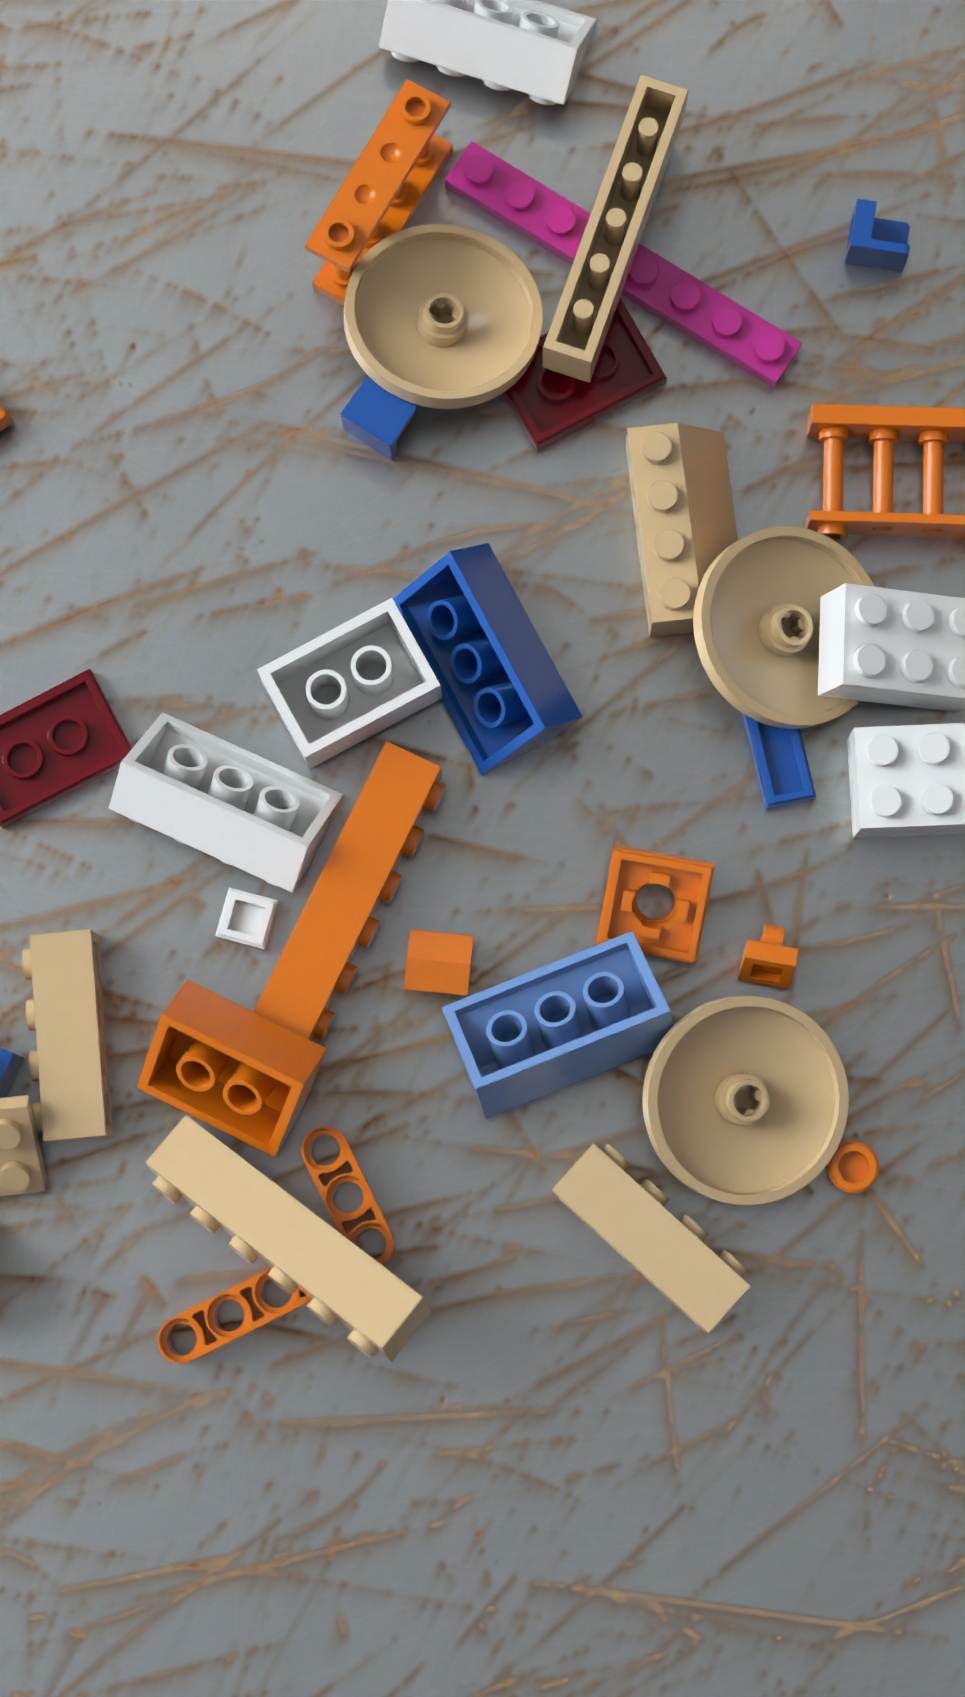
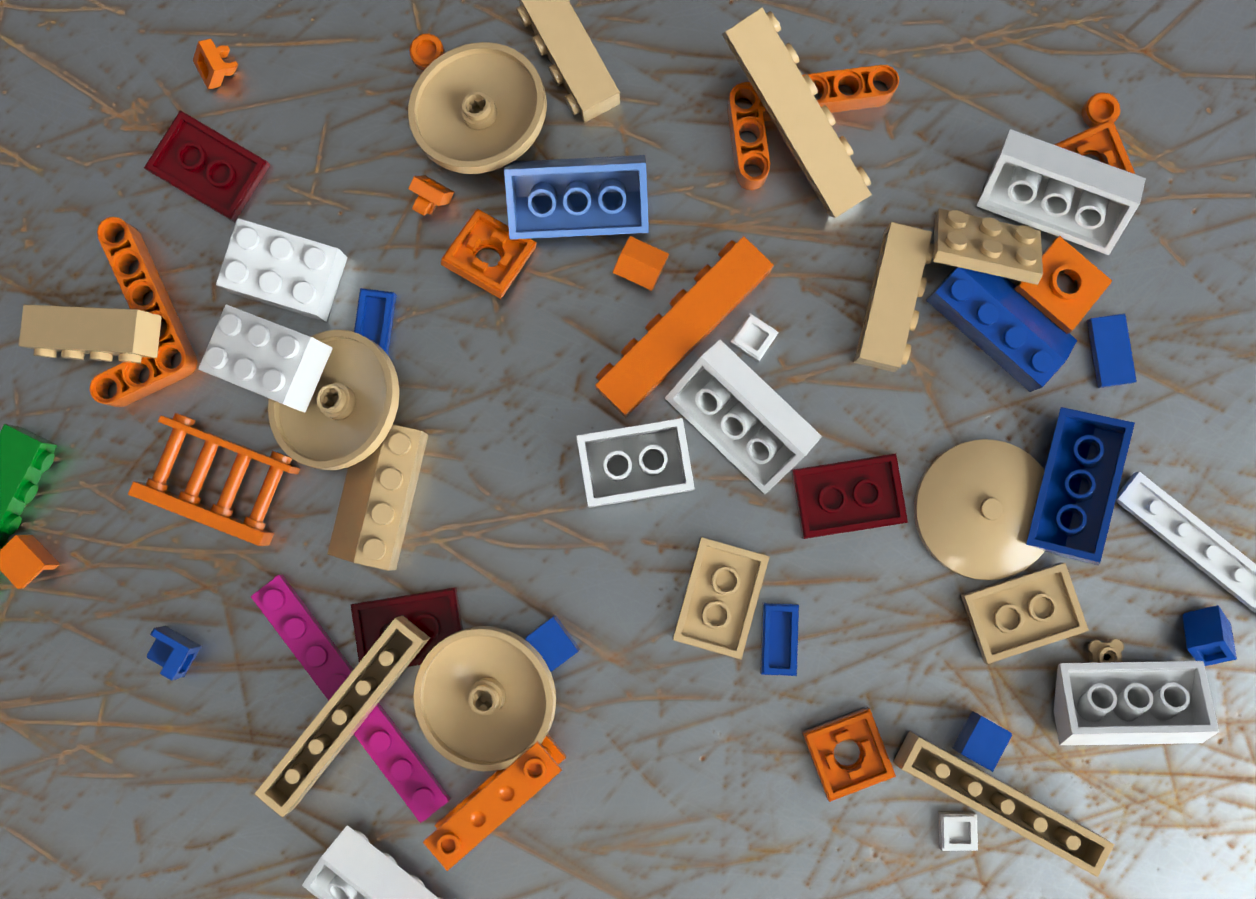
camera: 160 degrees left, 5 degrees up
orange brick [136,979,327,1157] -> none
blue slope [393,543,583,775] -> none
none -> tan plate [673,537,770,660]
none -> blue tile [760,603,799,676]

